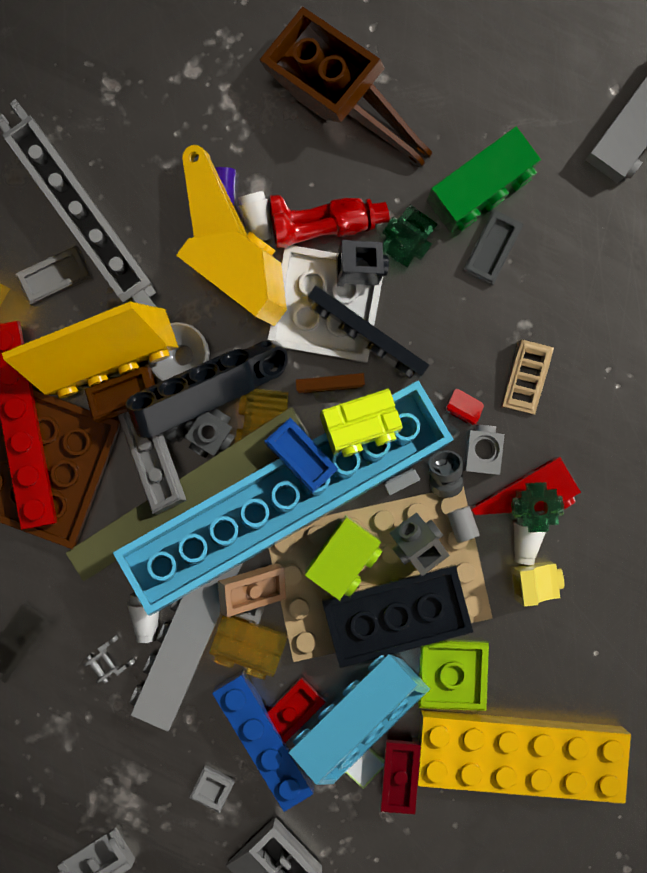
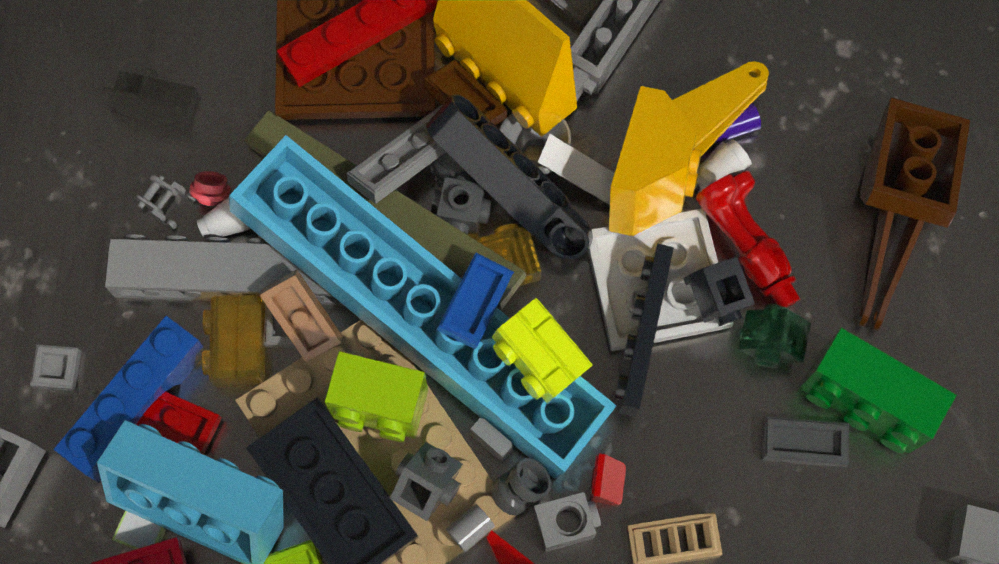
camera: 70 degrees right, 15 degrees down
reddish brown tile [296,373,365,394] -> none
none -> coral plate [189,171,231,206]
none -> white sticker [538,134,614,205]

